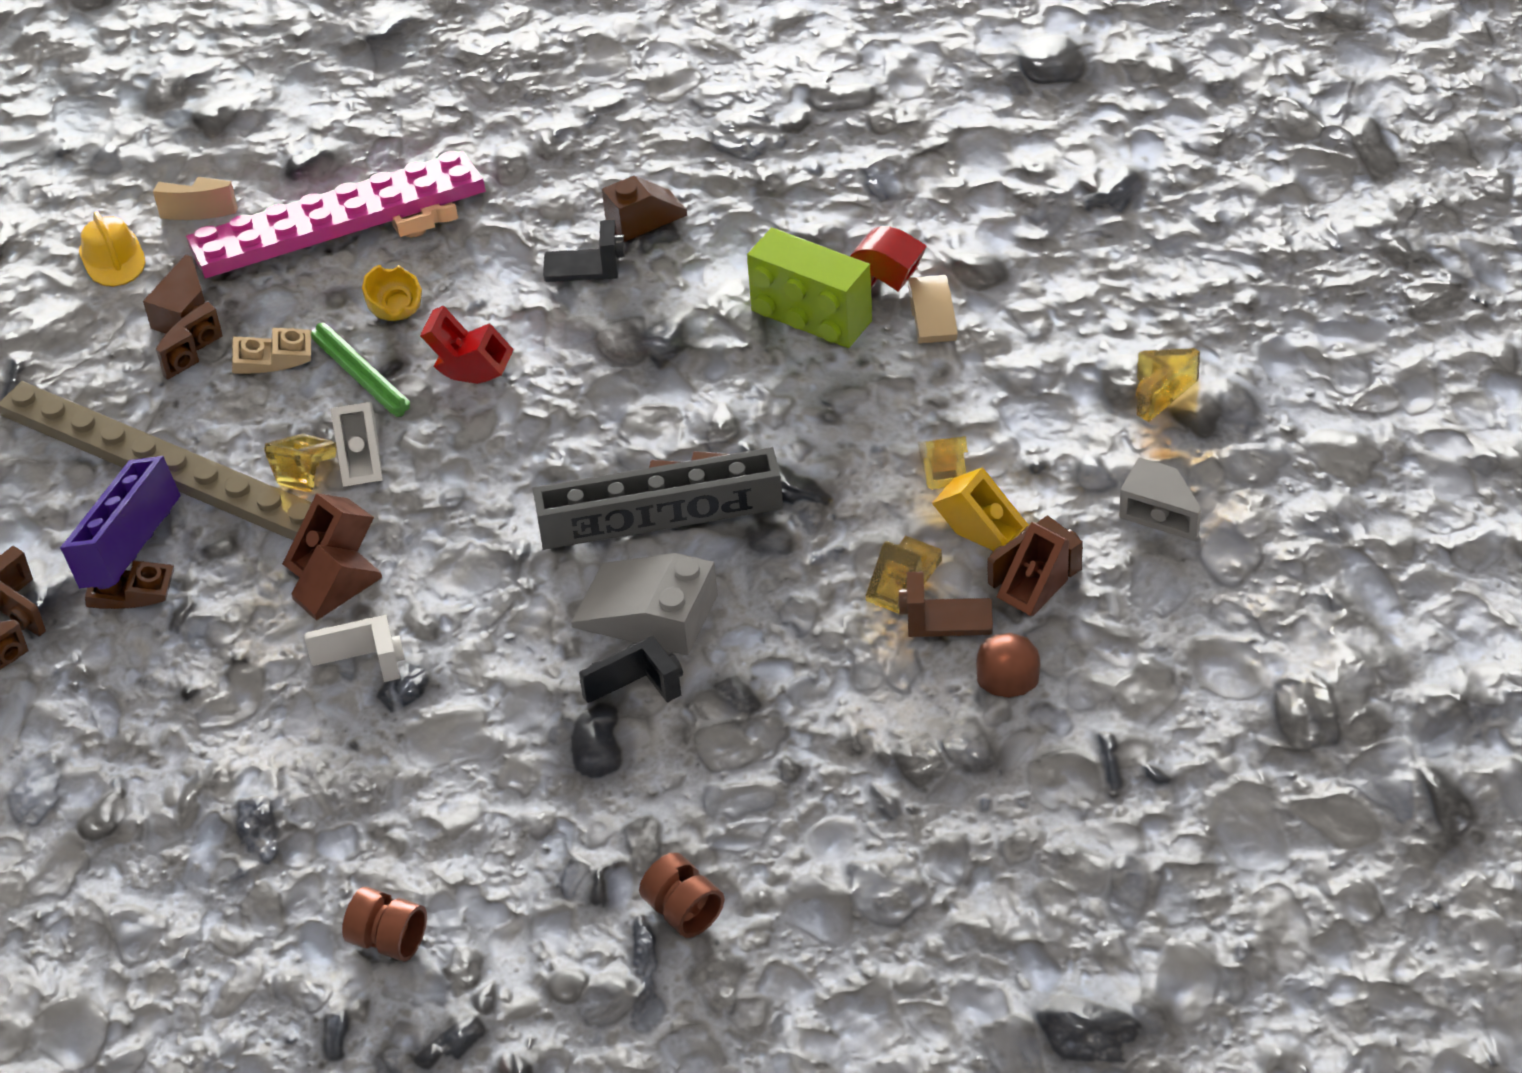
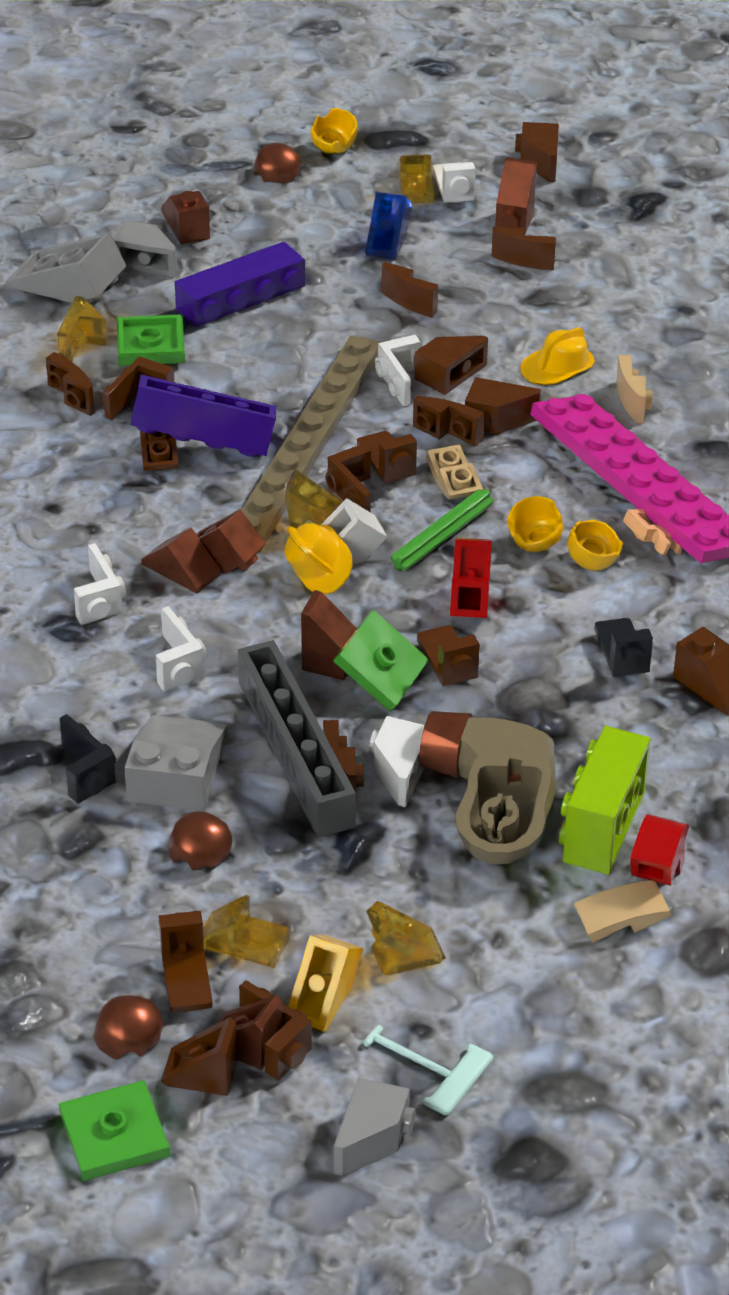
camera: 75 degrees right, 5 degrees down
clear yellow slope [1136,348,1200,422] -> none
none -> bright green plate [58,1080,170,1181]
none -> white bracket [155,606,207,692]
none -> reddish brown slope [161,1017,237,1096]
none -> copper hair [167,811,233,871]
none -> yellow piece [284,523,353,595]
none -> copper slope [301,590,357,680]
none -> reddish brown bracket [325,443,371,512]
none -> bright green plate [333,609,429,711]
none -> reddish brown bracket [357,431,417,484]
none -> light aqua piece [363,1025,493,1116]
none -> white slope [369,716,425,807]
none -> white bracket [375,335,421,406]
none -> reddish brown slope [414,335,488,395]
none -> reddish brown bracket [417,625,480,686]
none -> dark tan piece [419,711,556,864]
none -> yellow hair [567,519,623,571]

